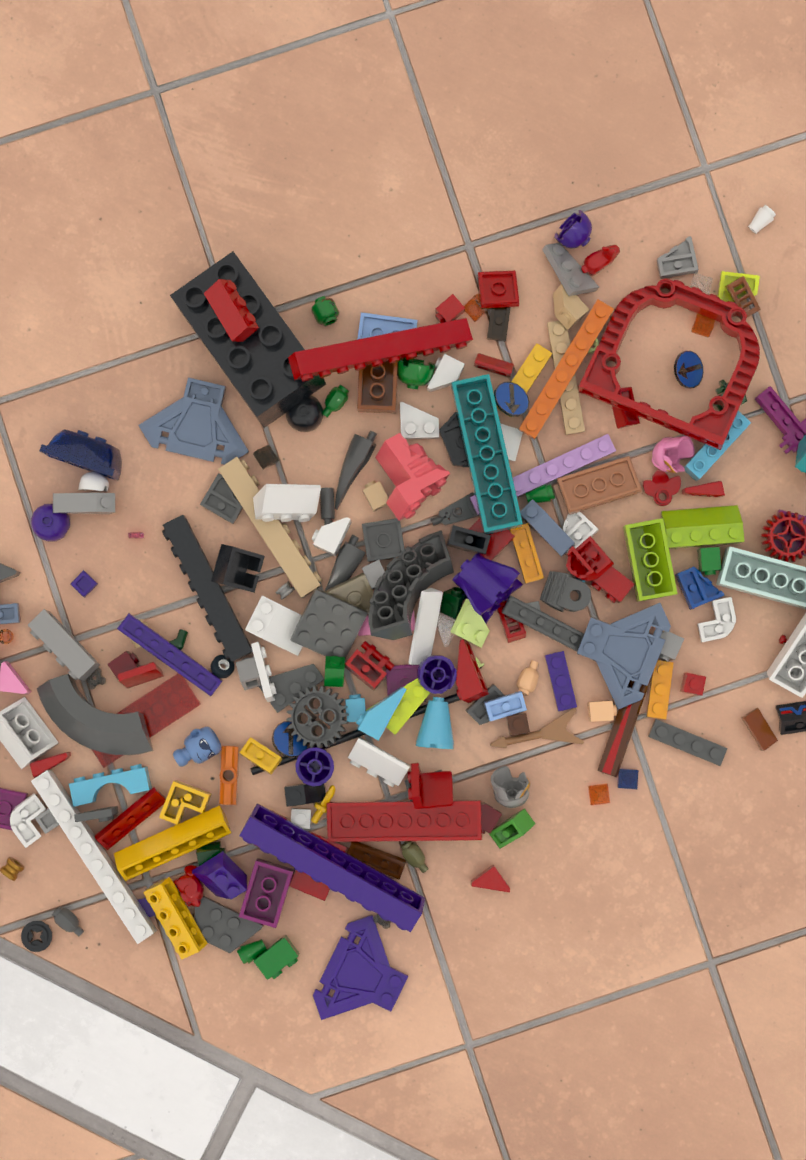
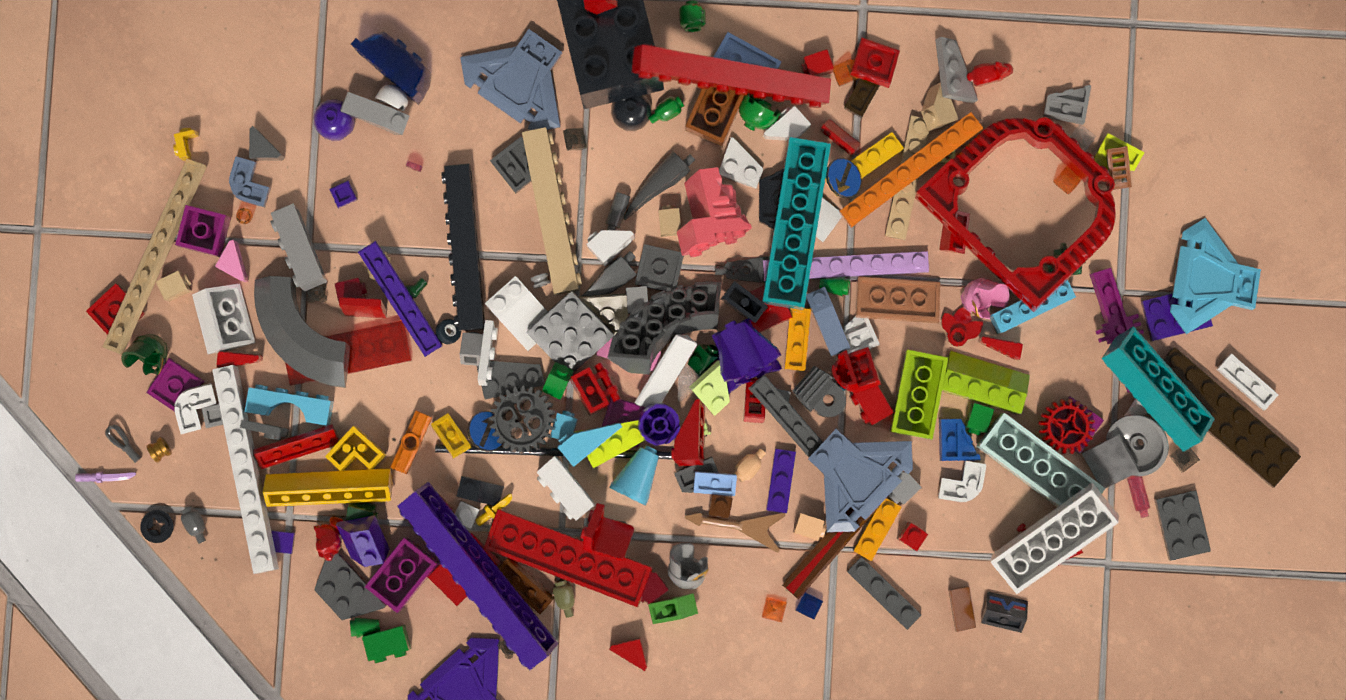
camera: 25 degrees right, 0 degrees up
yellow brick [143,877,208,960] -> none
medium blue piece [173,727,222,767] -> none
black piece [211,544,265,593] -> none
white slope [253,484,321,522] -> none
dark purple cylinder [295,747,334,786] -> none
dark purple cylinder [554,210,592,249] -> none
blue piece [674,351,704,389] -> none
white cone [748,205,776,234] -> none

